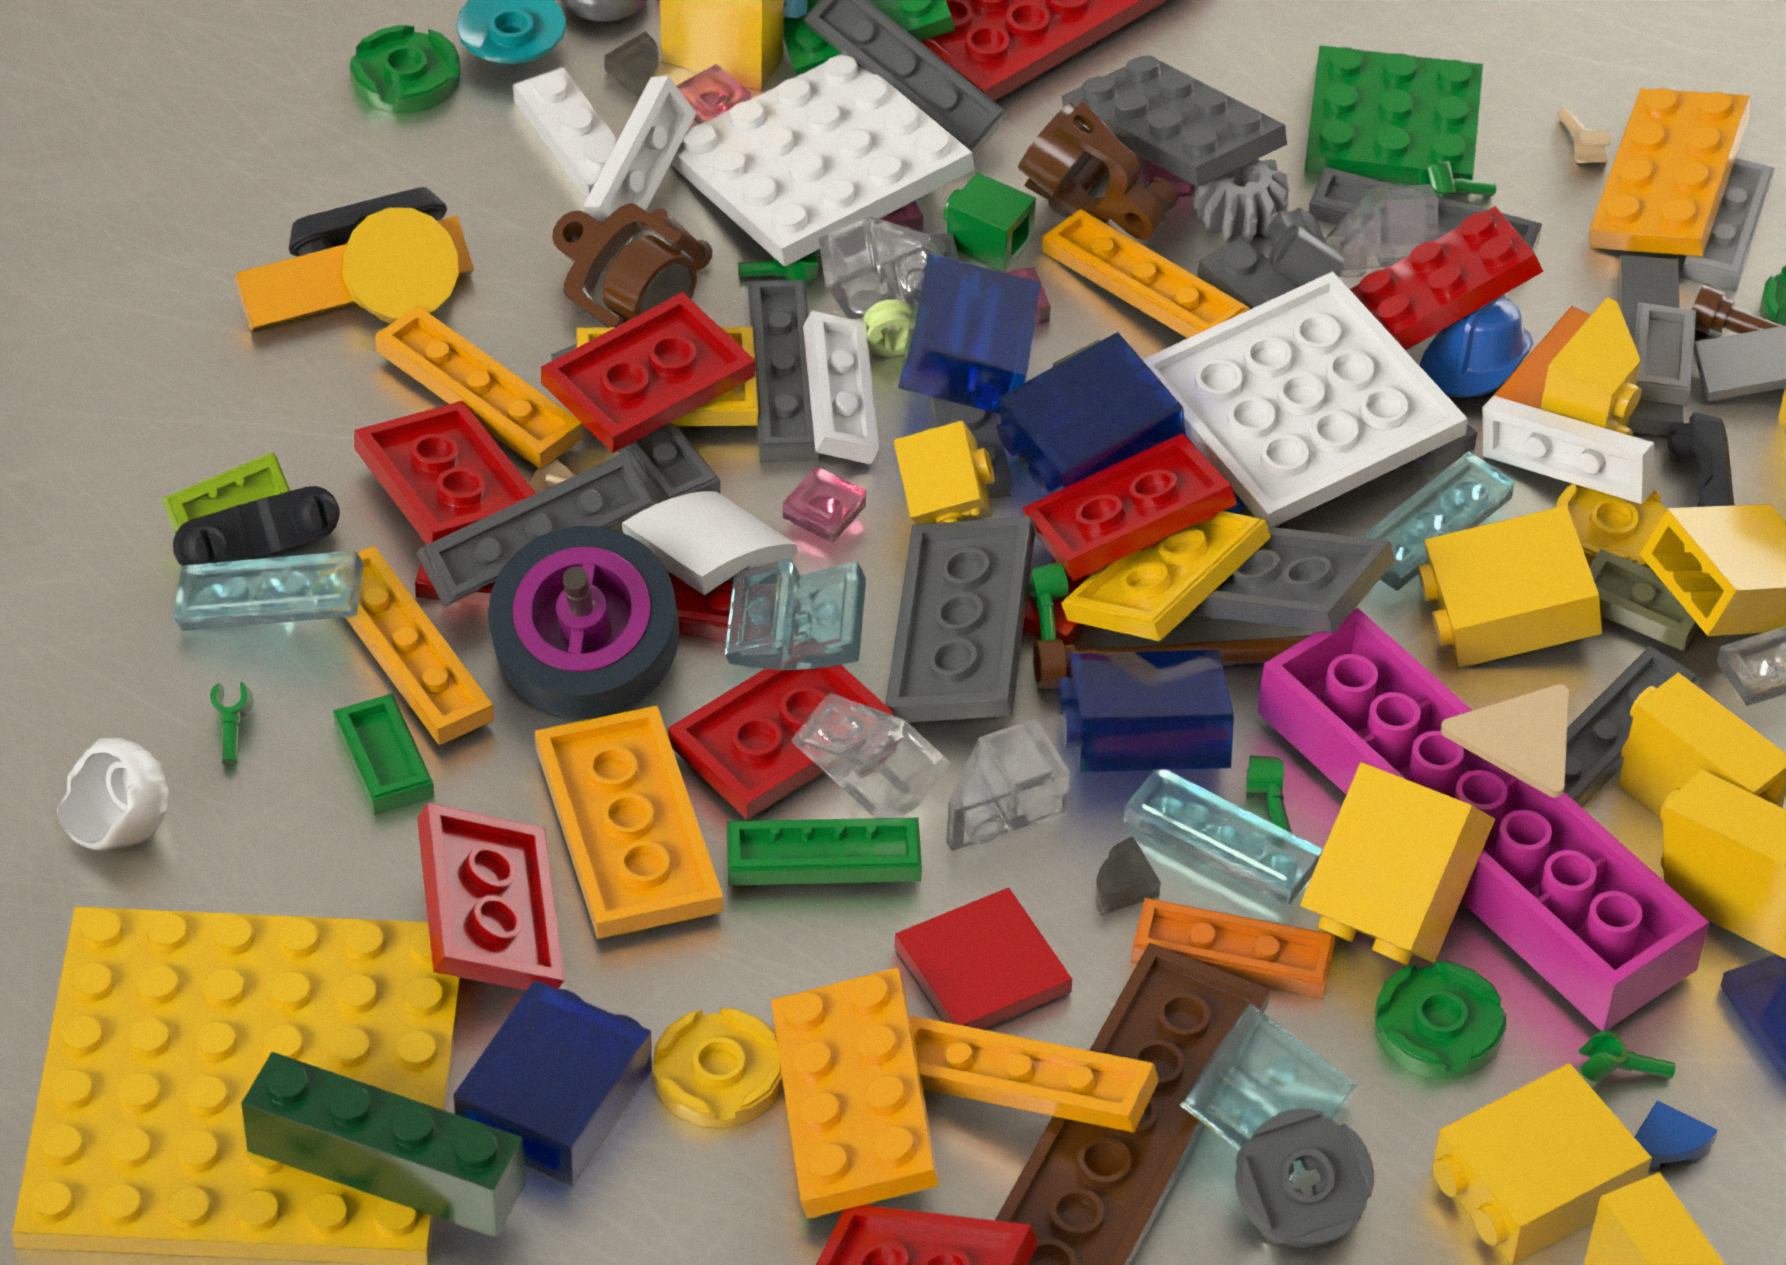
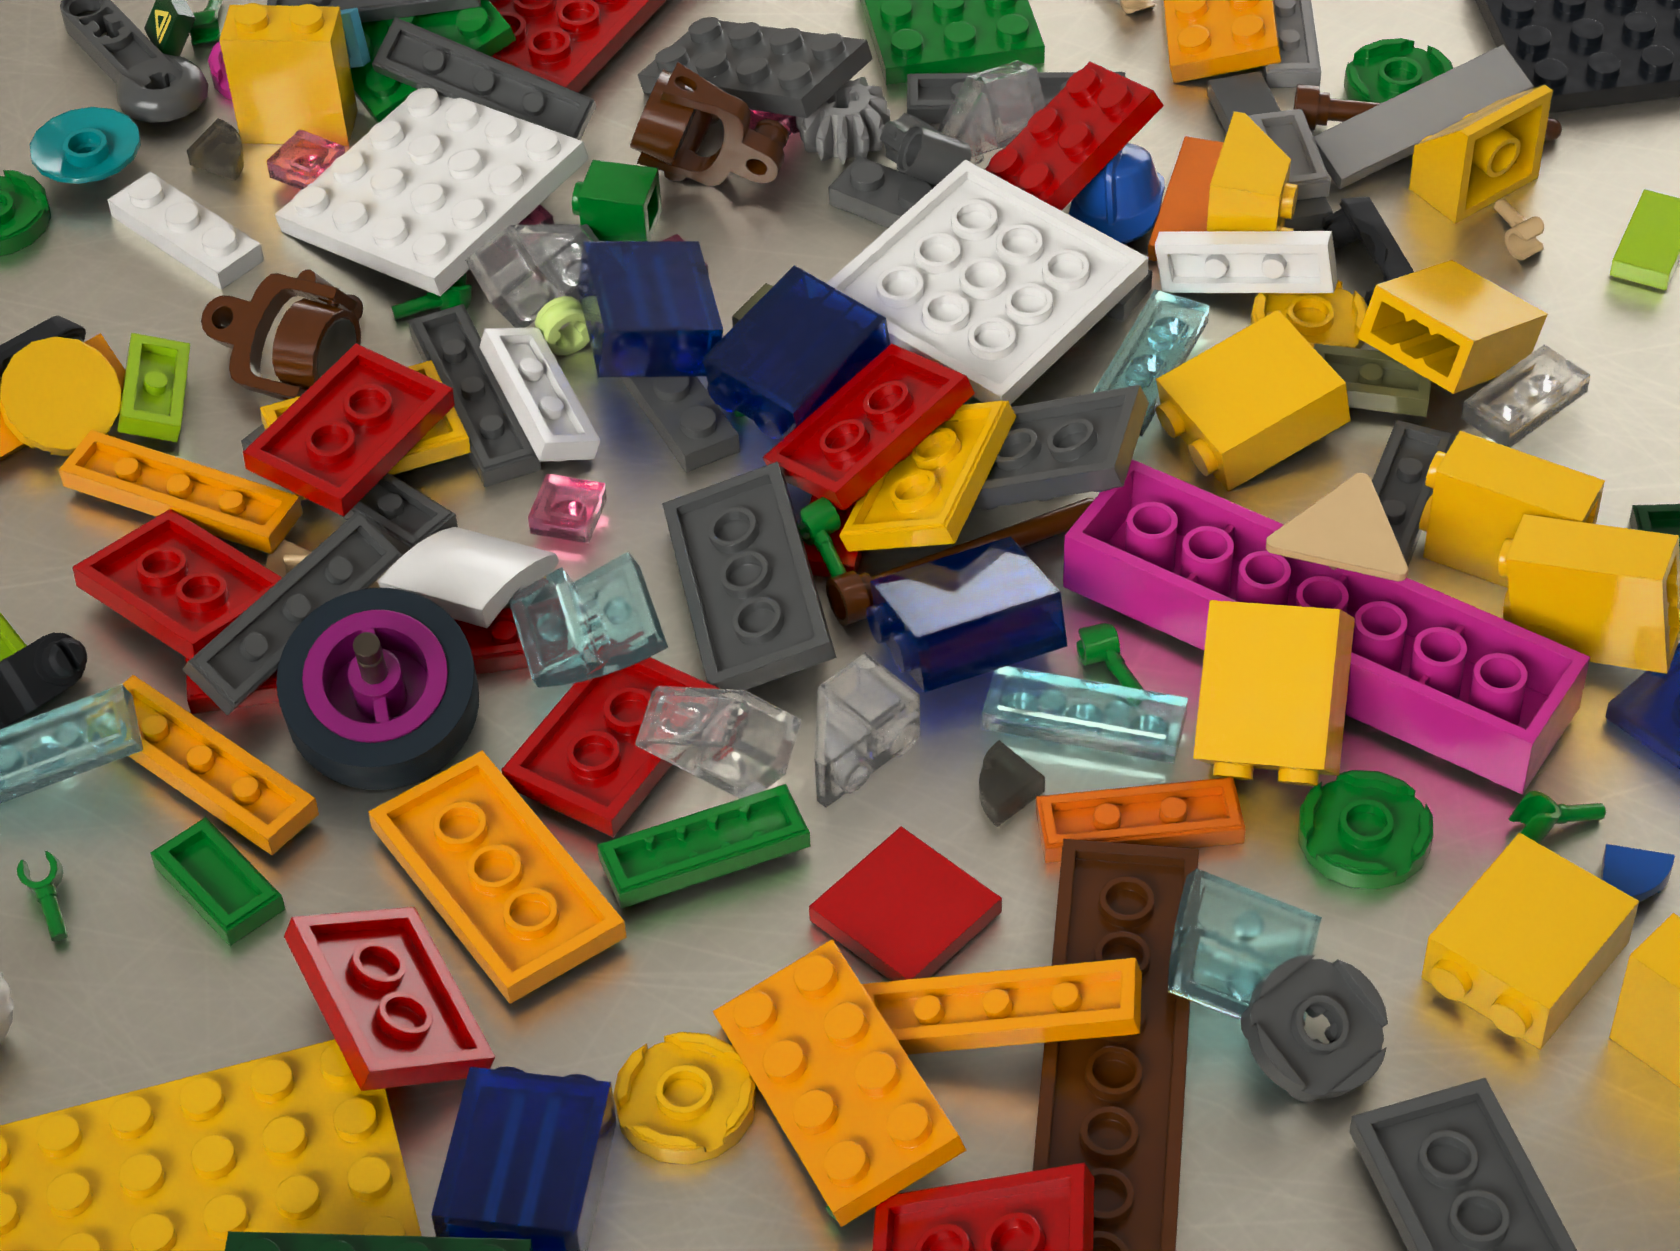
camera: 15 degrees left, 0 degrees up
white plate [583,76,696,243] -> none
yellow head [894,420,995,524] -> none
light orange tile [1042,209,1250,338] -> none
green hand [1418,162,1496,197] -> none
none -> lime plate [117,333,190,443]

